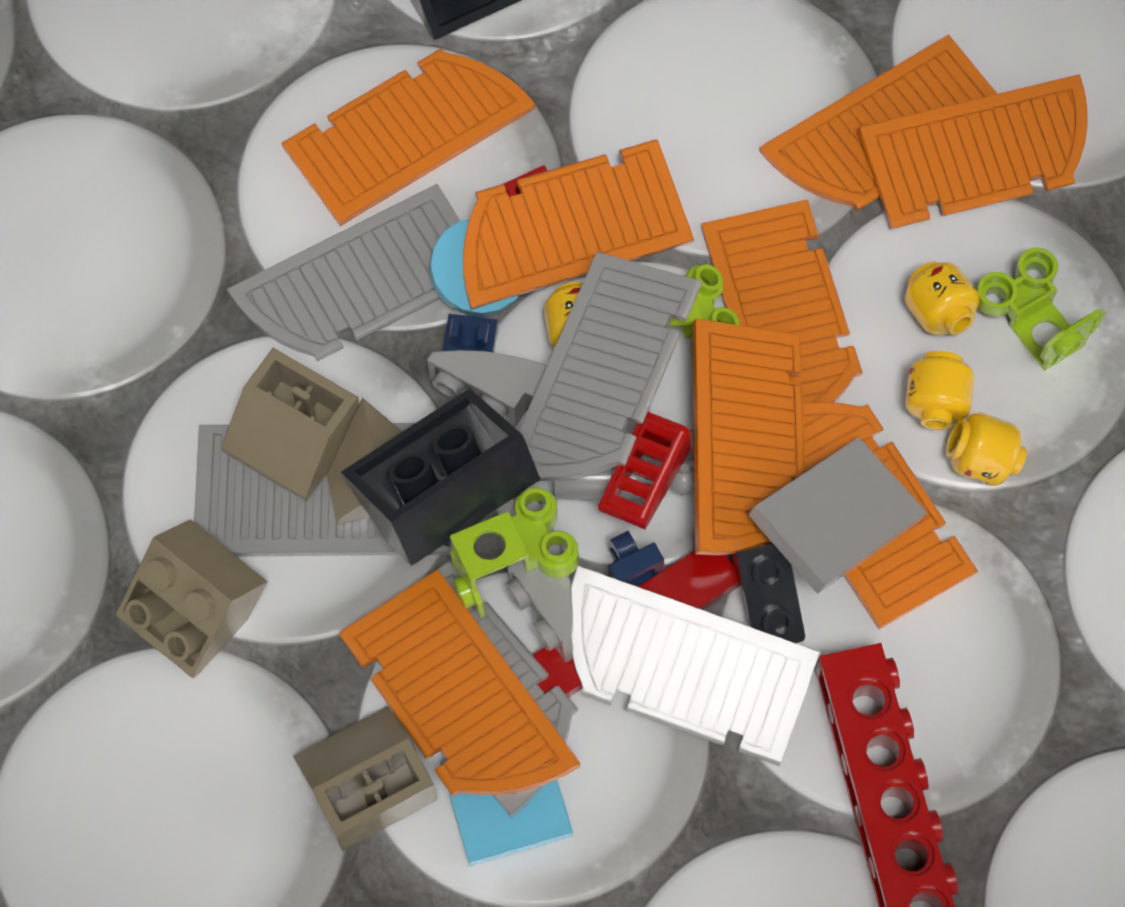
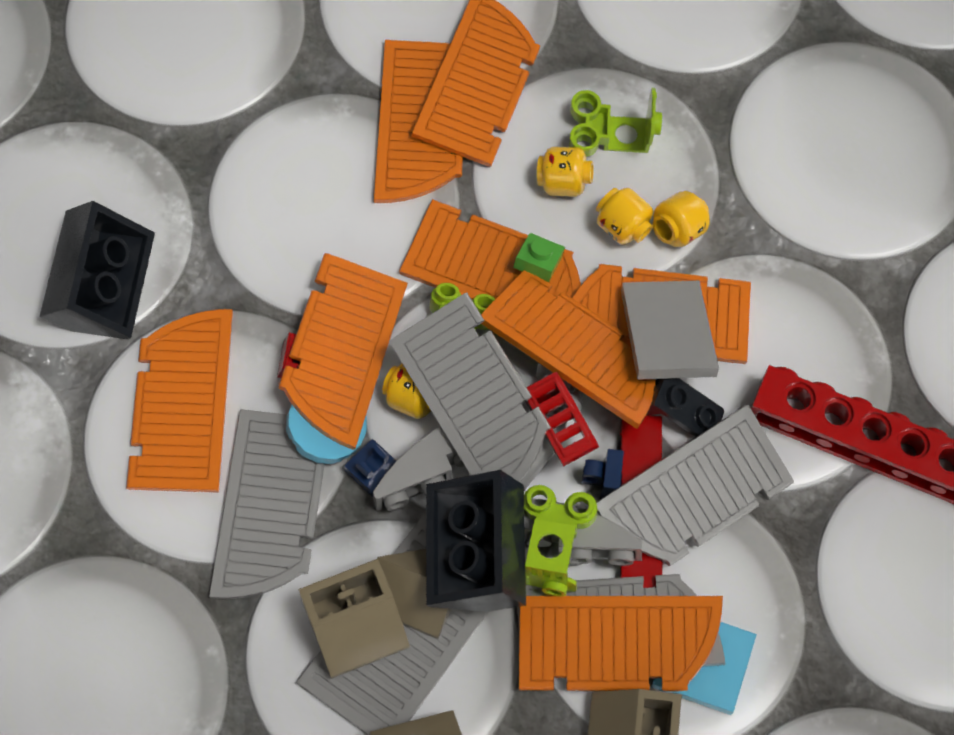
camera: 60 degrees left, 0 degrees up
none -> bright green plate [513,233,565,282]

